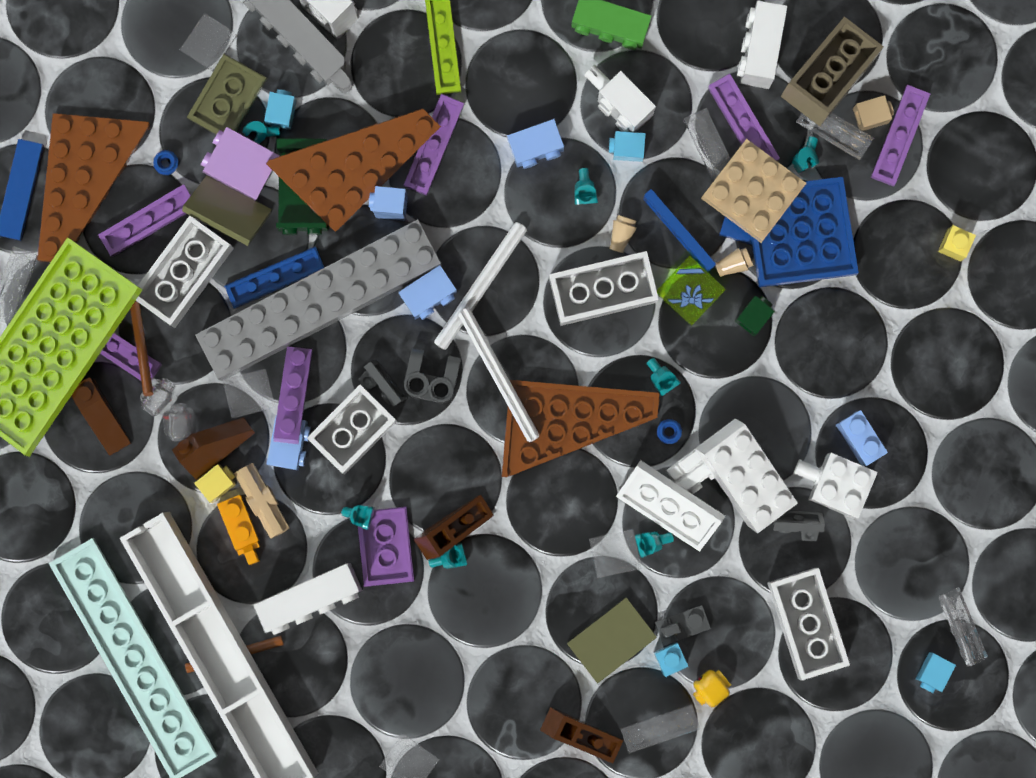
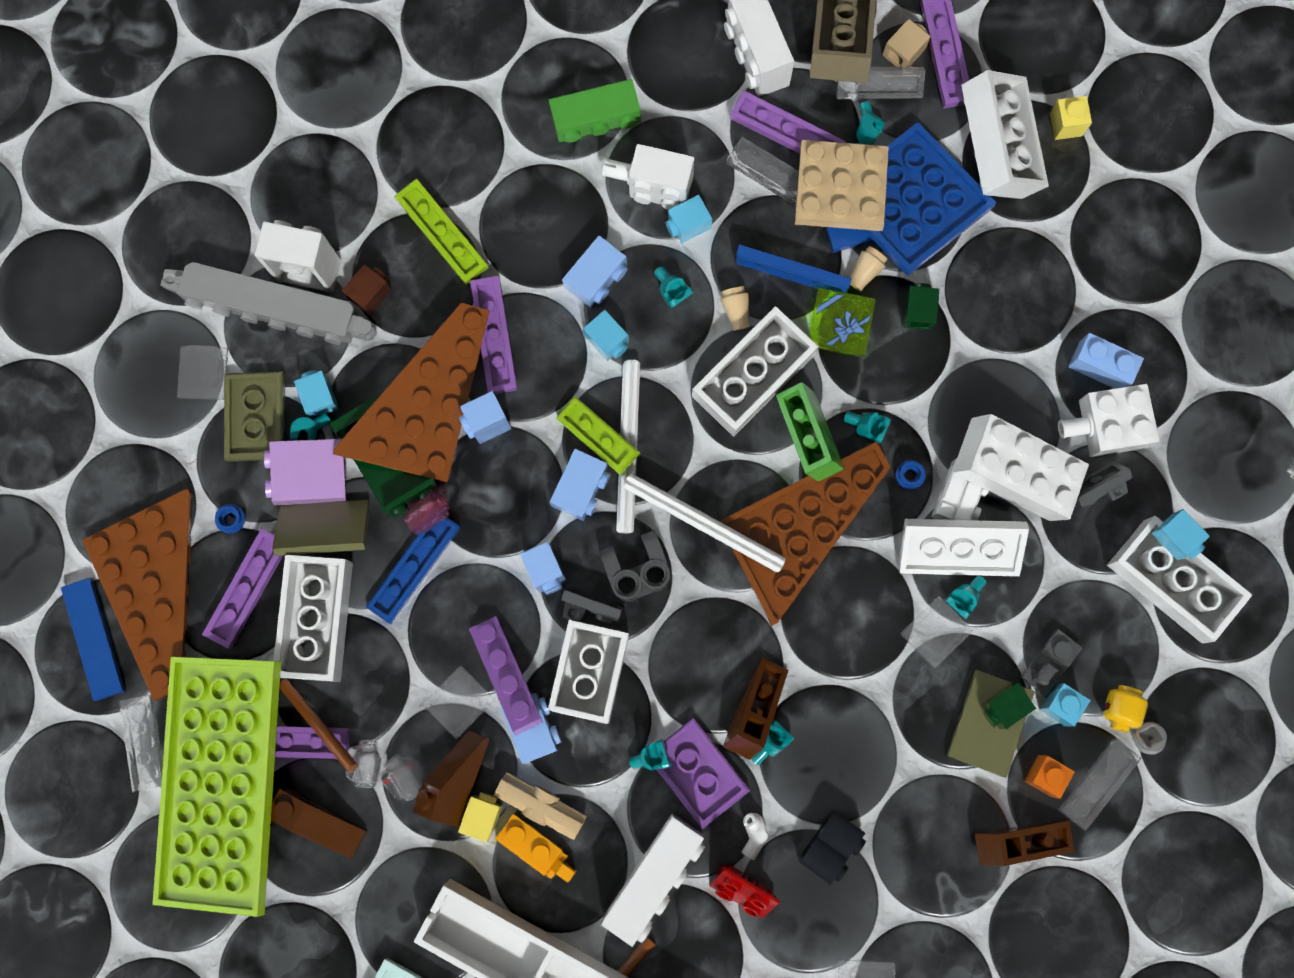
camera: 30 degrees left, 5 degrees down
light grey brick [195,220,442,381] -> none
none -> copper brick [341,264,391,316]
none -> clear pink brick [404,492,450,535]
none -> light blue brick [520,542,567,595]
none -> lime tile [556,396,640,475]
none -> medium azure brick [583,310,629,361]
none -> red hinge [710,864,780,918]
none -> white arm [741,813,768,861]
none -> bright green brick [776,382,845,482]
none -> black brick [798,809,866,885]
none -> white brick [961,70,1049,199]
none -> dark green brick [982,683,1037,729]
none -> orange brick [1024,755,1075,799]
none -> light grey tile [1134,722,1167,755]
none -> medium azure brick [1151,509,1210,560]

